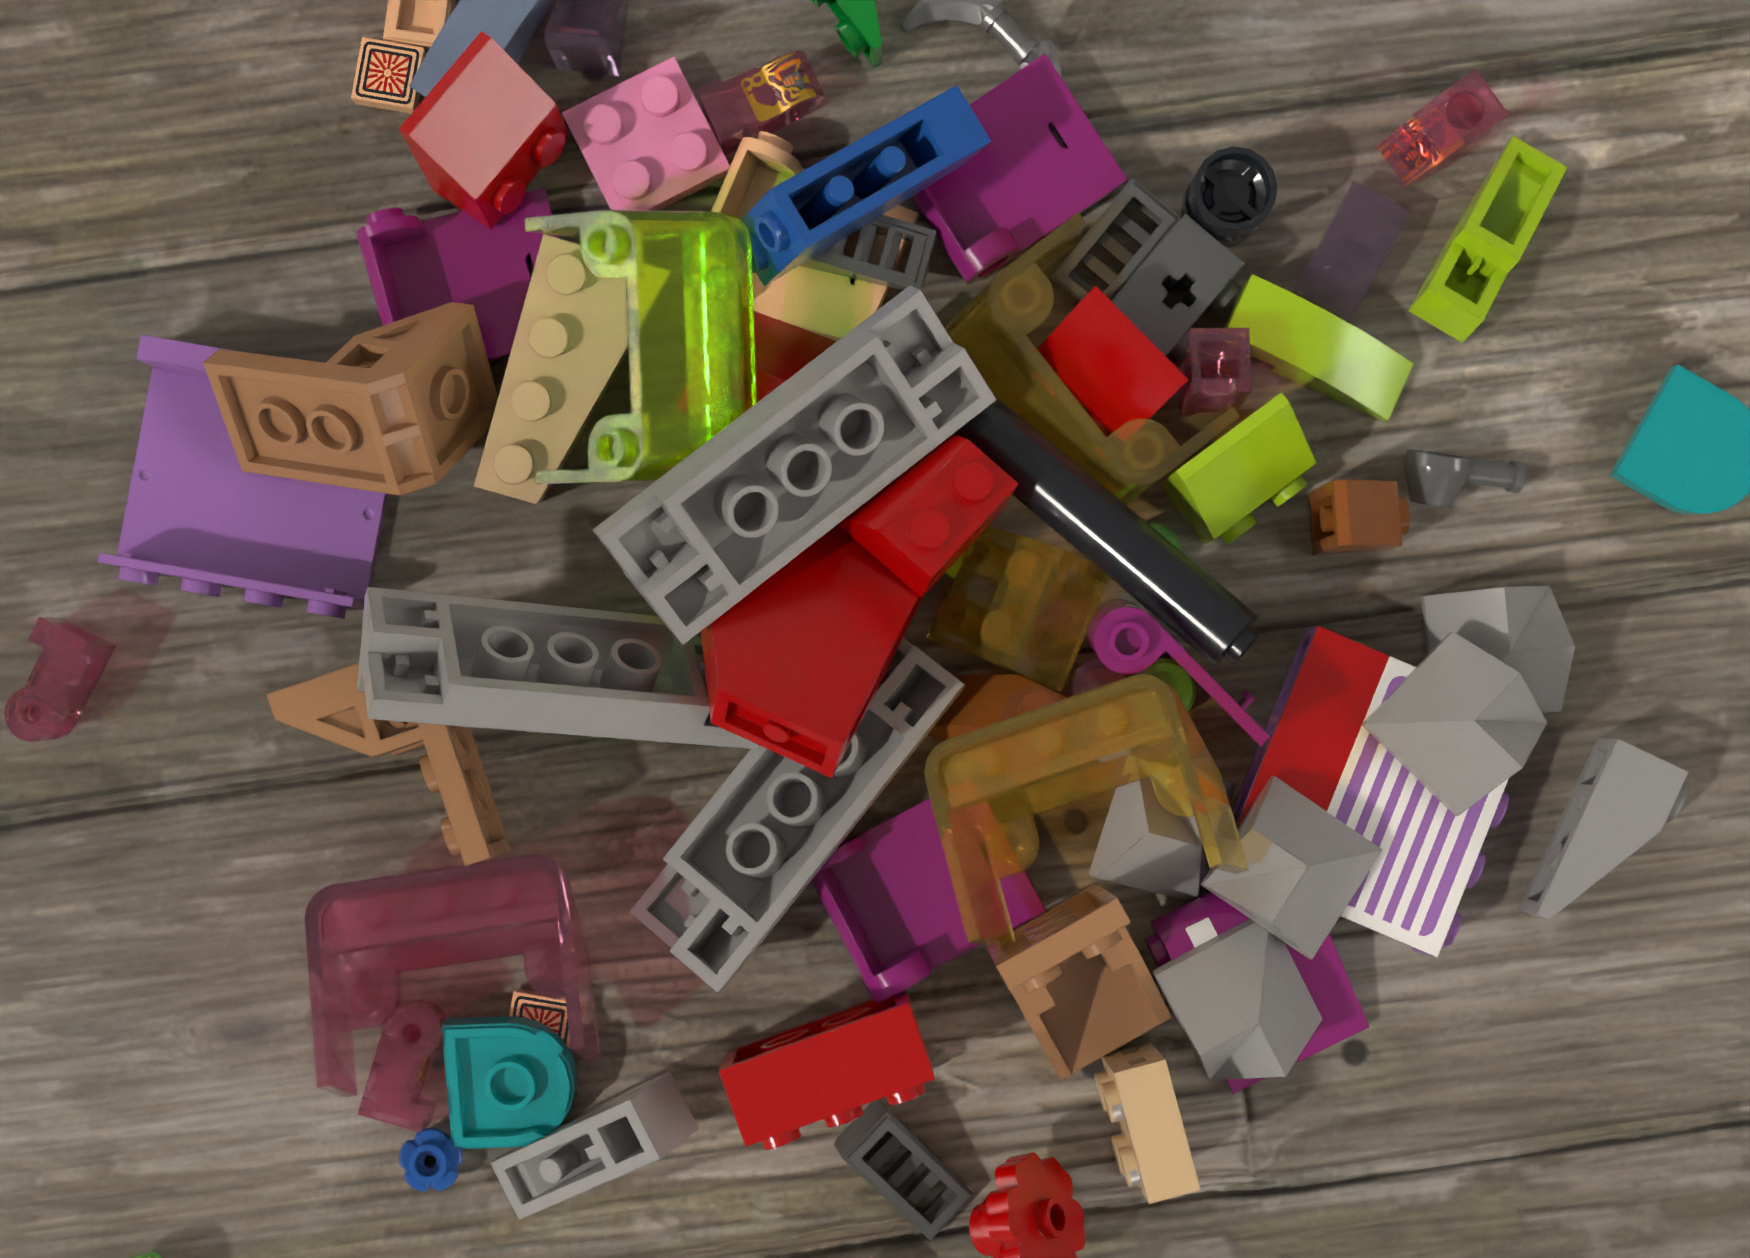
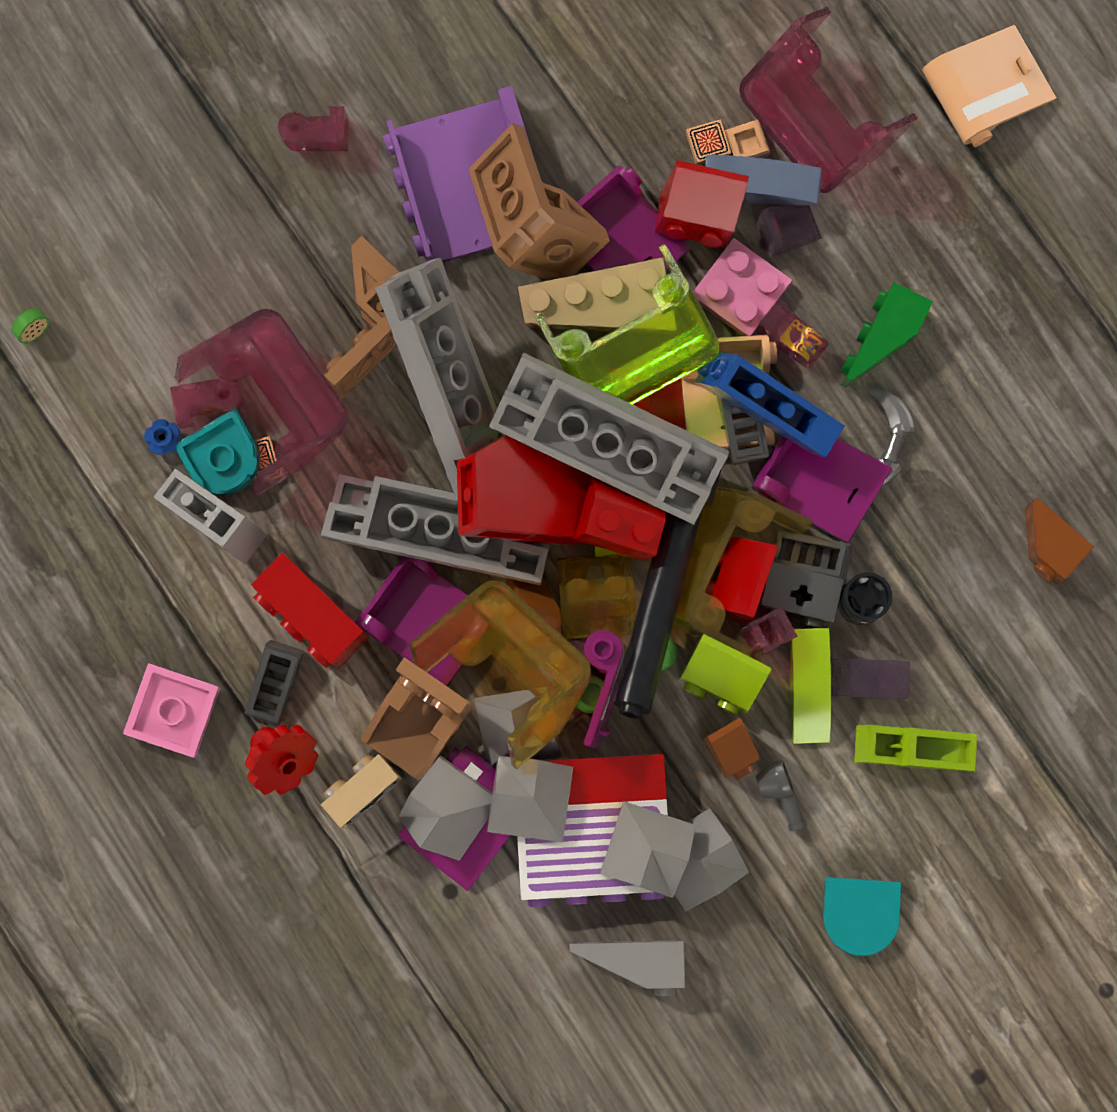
camera: 65 degrees right, 5 degrees down
clear pink leg [1376,69,1509,188] -> none

